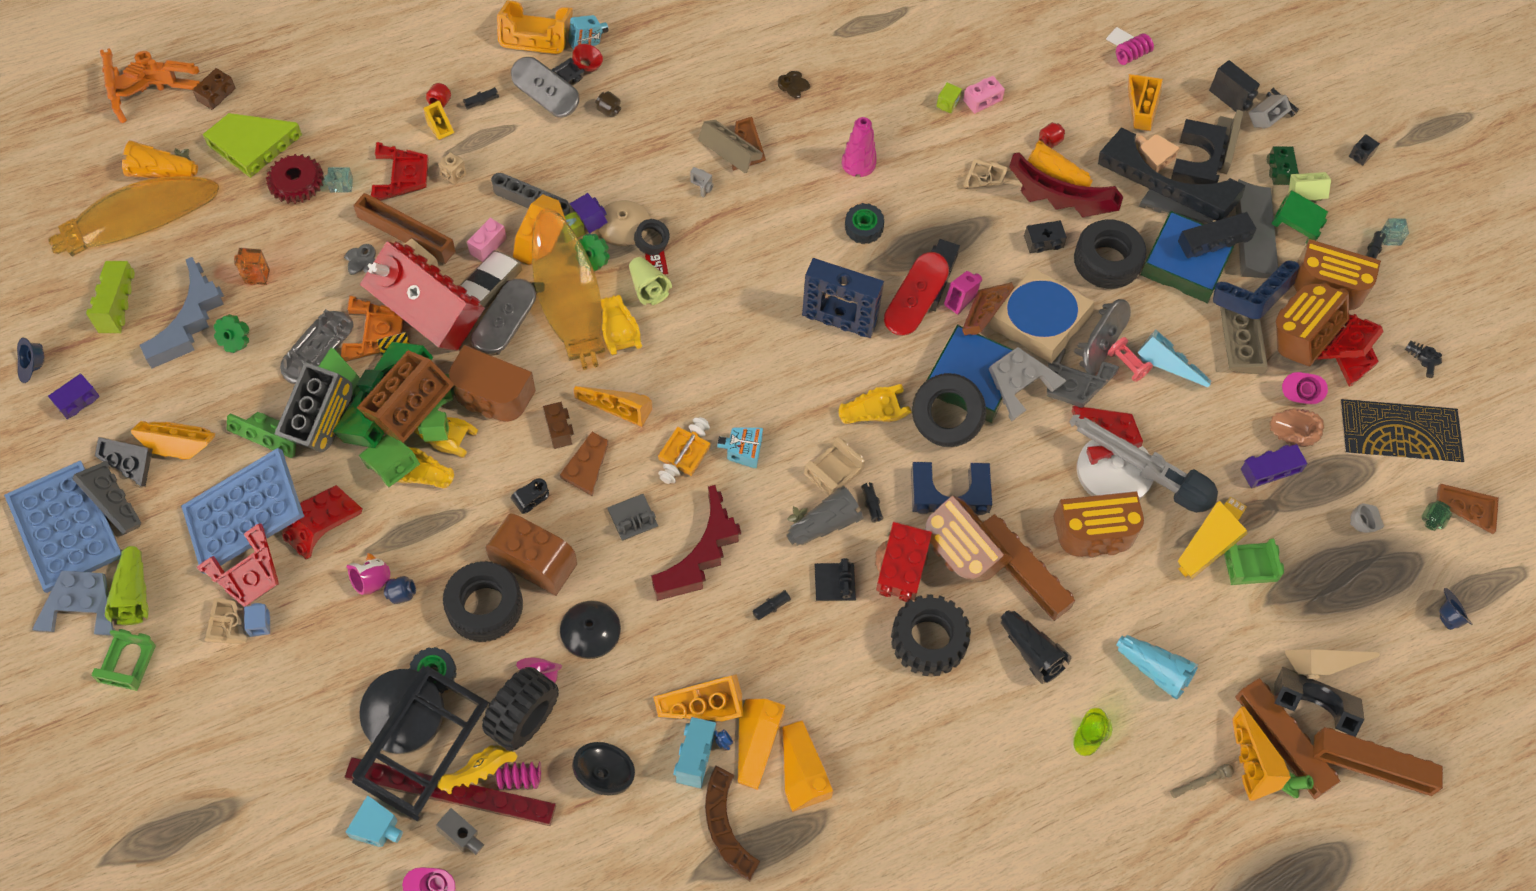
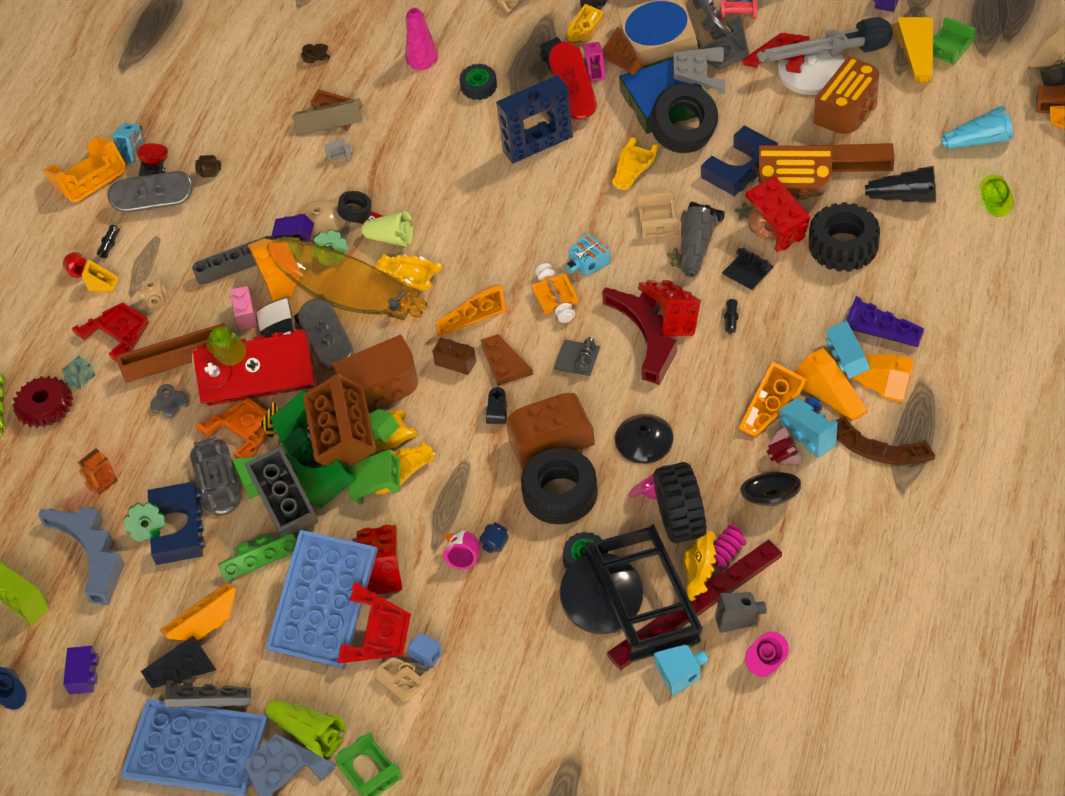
camera: 40 degrees left, 10 degrees down
none -> dark blue arch [147,481,206,565]
none -> clear neon green piece [207,327,246,365]
none -> dark grey hand [388,290,406,312]
none -> yellow piece [566,4,604,43]
none -> red bracket [638,280,701,336]
none -> dark red brick [767,426,803,465]
none -> medium azure brick [825,320,870,378]
none -> dark purple wing [846,296,924,347]

